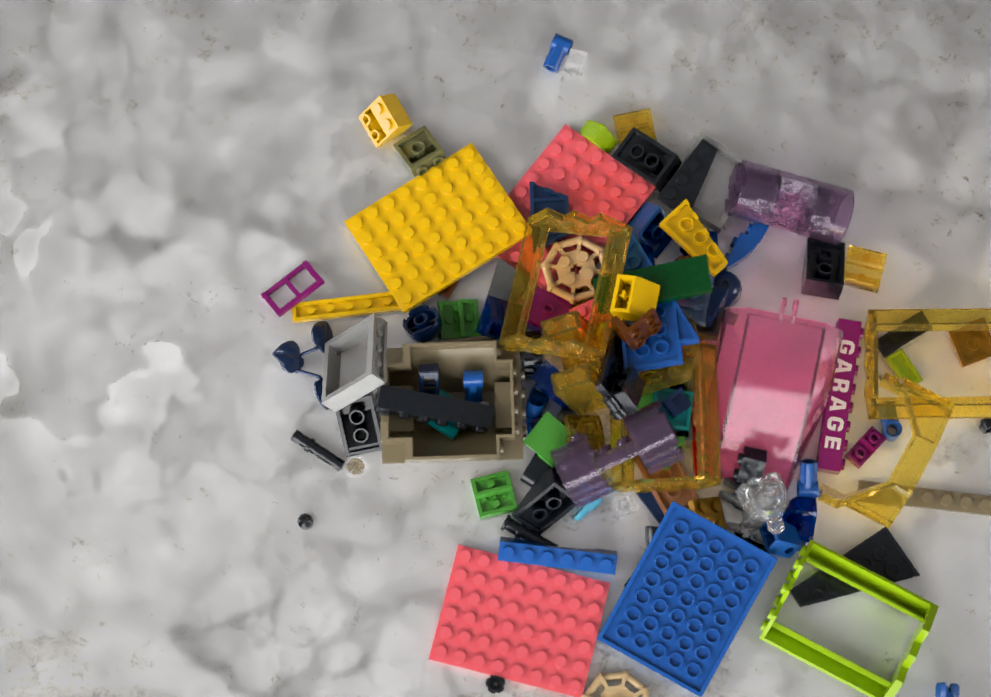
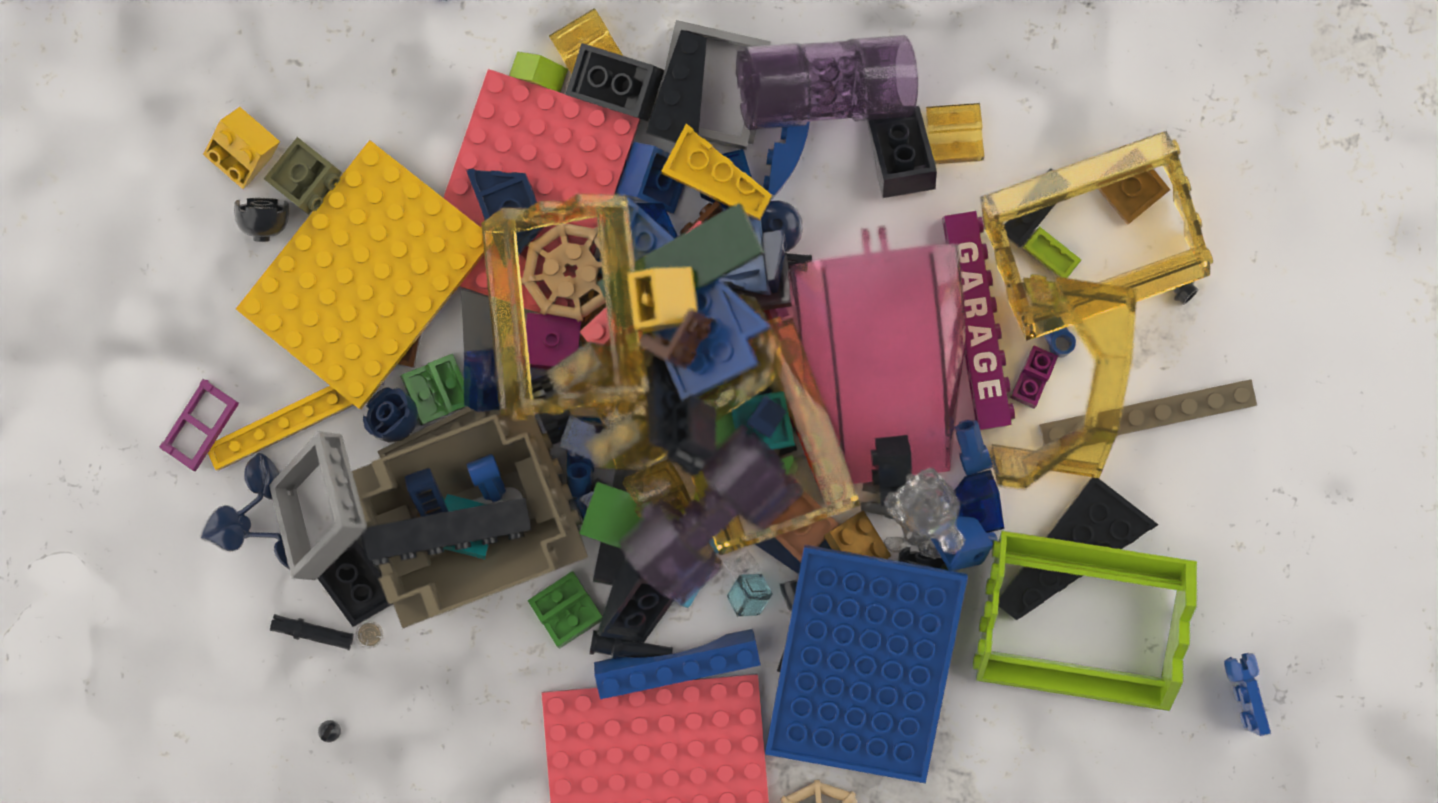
camera: 20 degrees left, 10 degrees up
none -> black cylinder [234,198,289,242]
none -> clear light blue panel [727,574,773,617]

